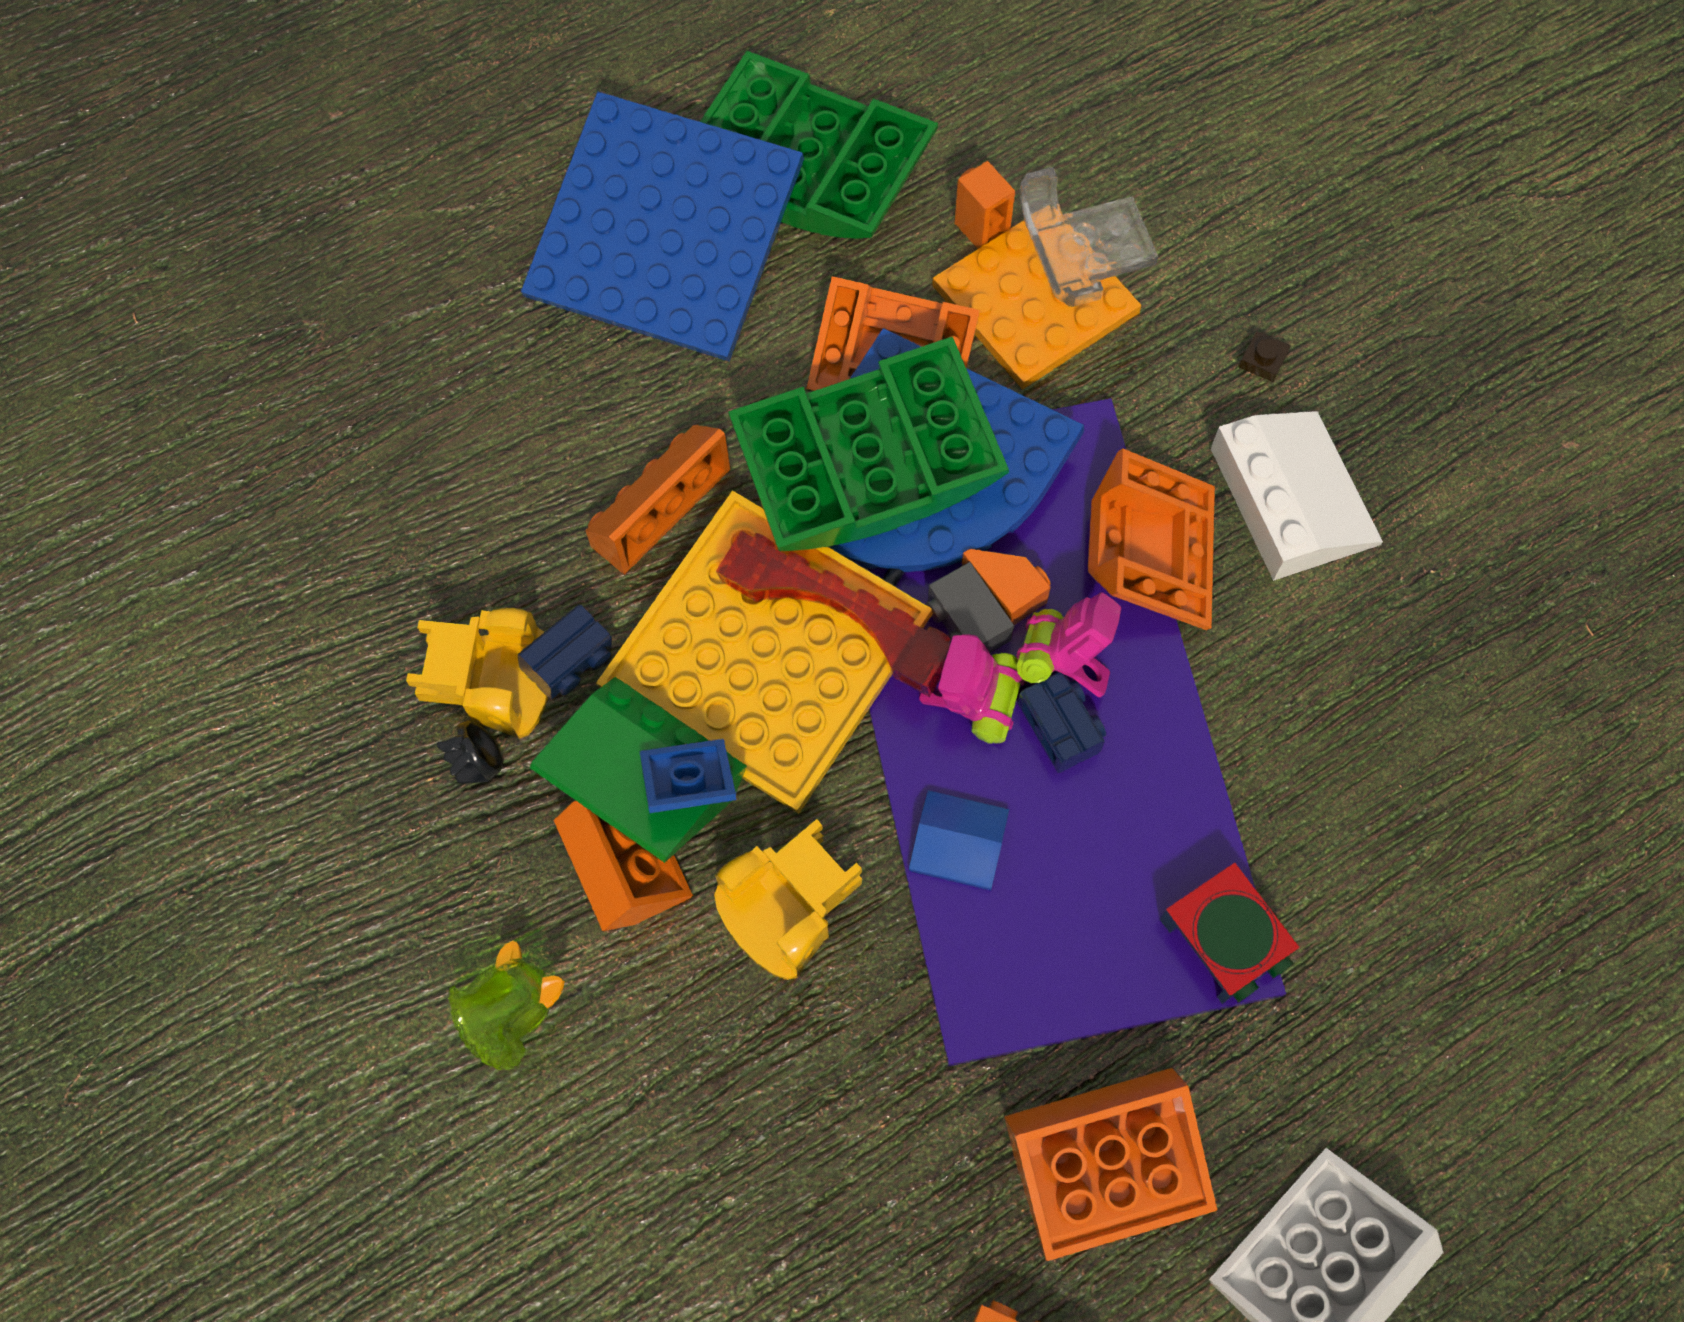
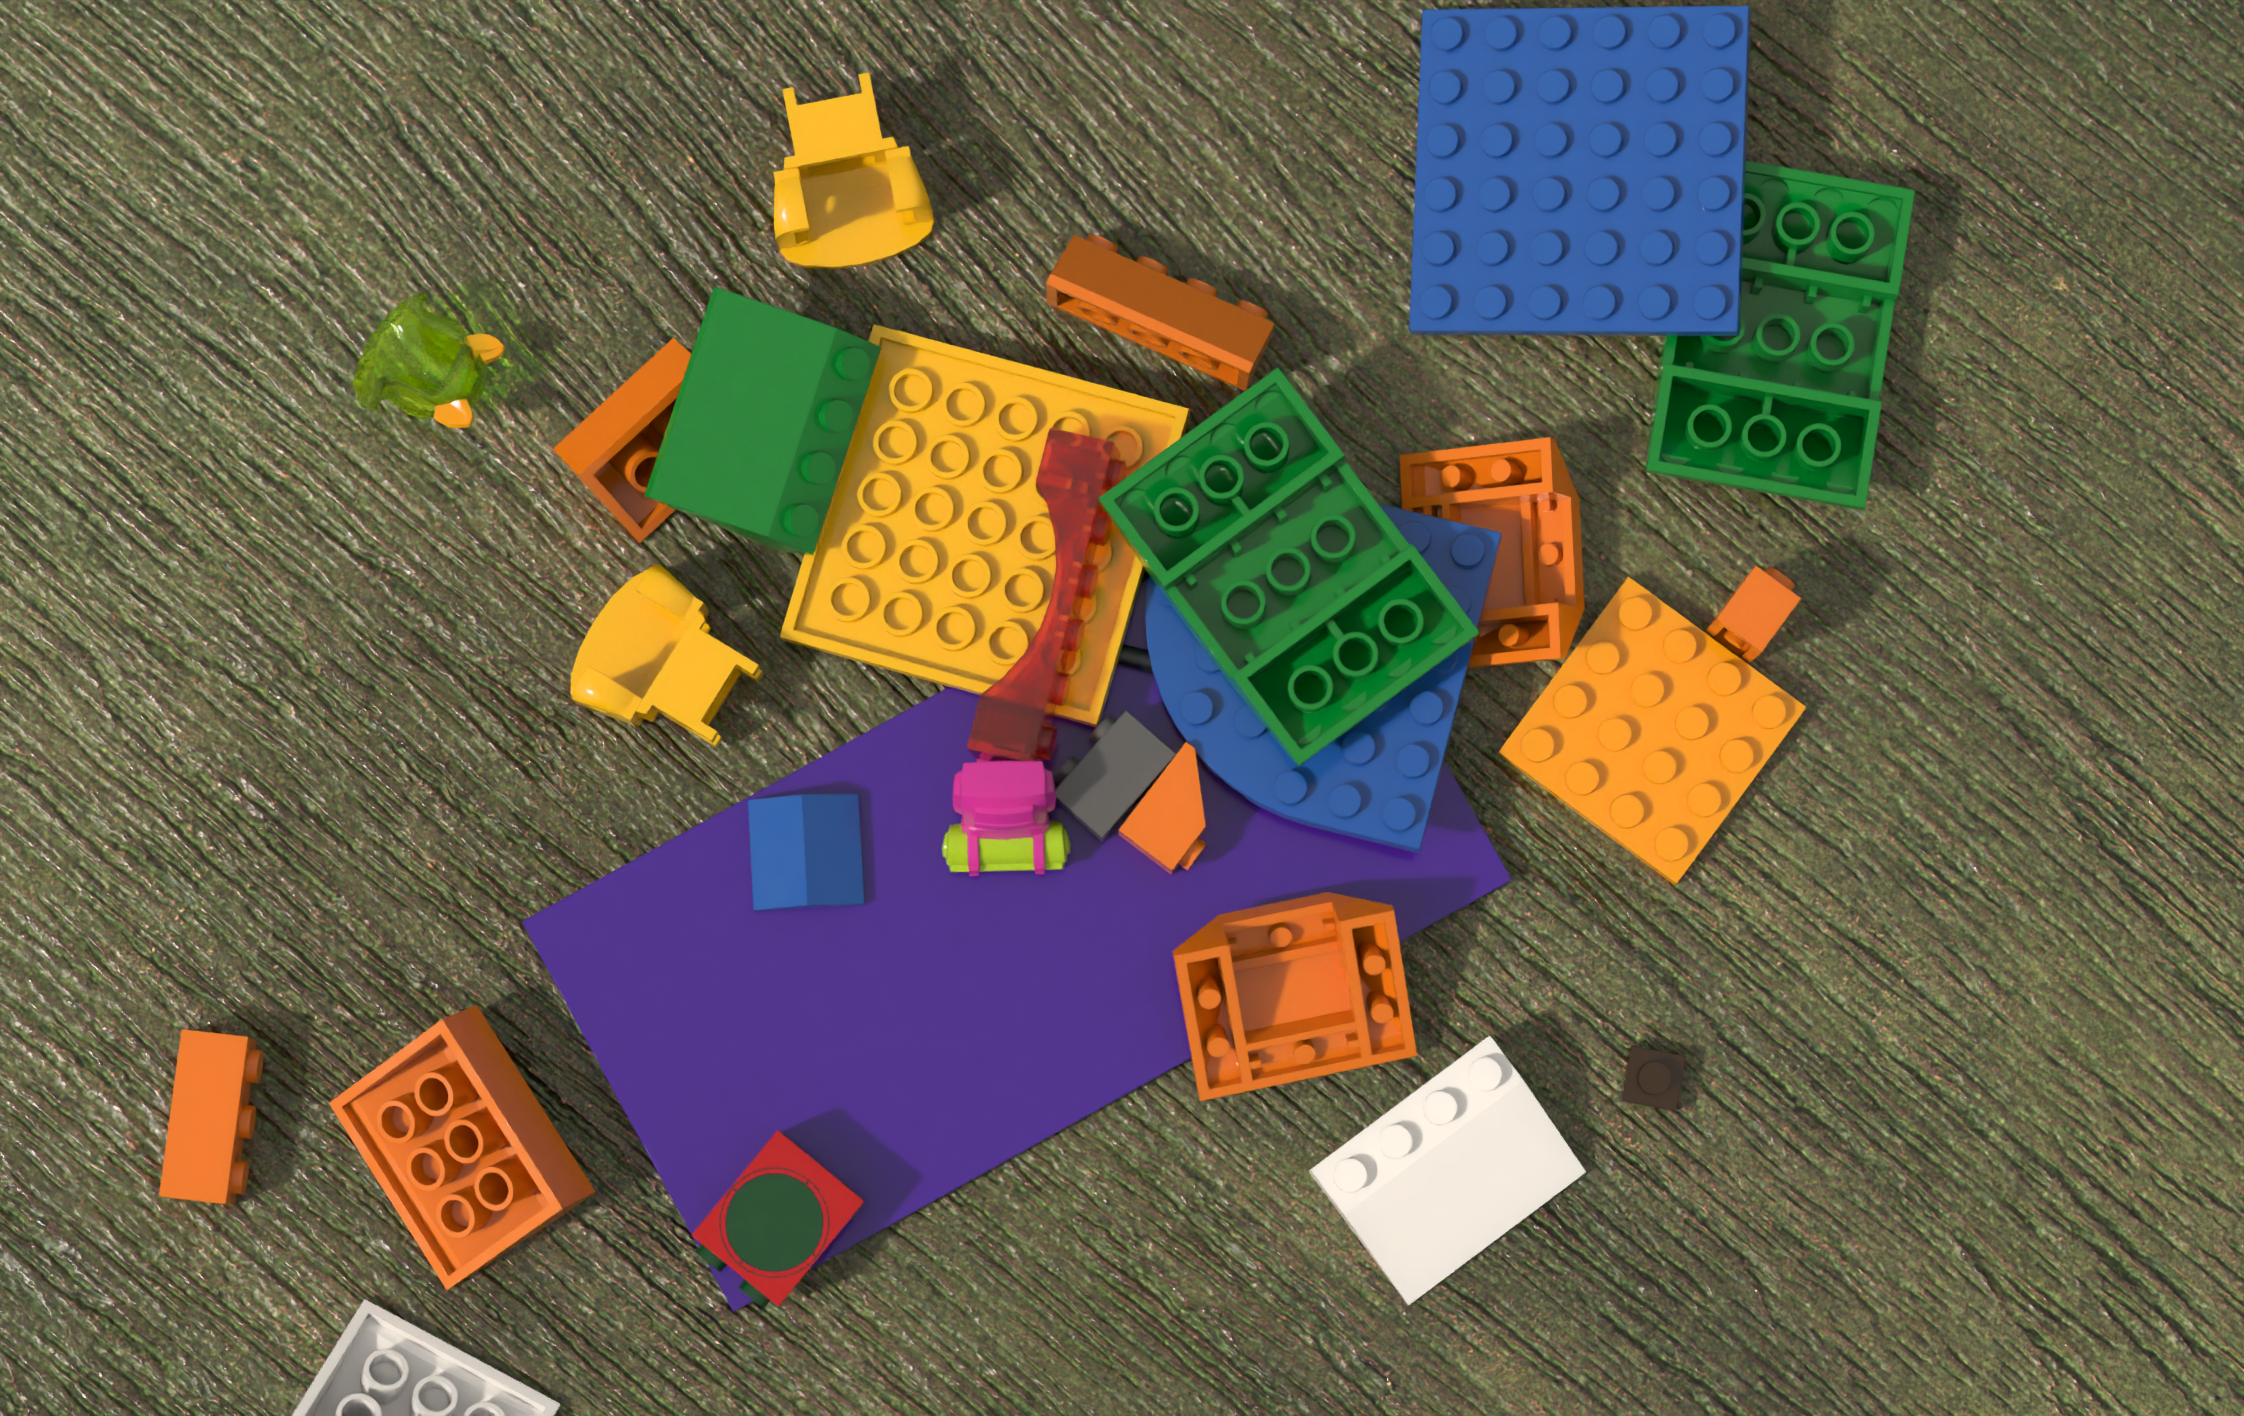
camera: 70 degrees right, 15 degrees up
black piece [437,720,504,784] -> none
dark blue brick [518,604,612,700] -> none
blue slope [640,739,736,813] -> none
dark pink piece [1016,592,1121,698] -> none
dark blue brick [1018,672,1106,773] -> none
clear piece [1020,167,1158,307] -> none

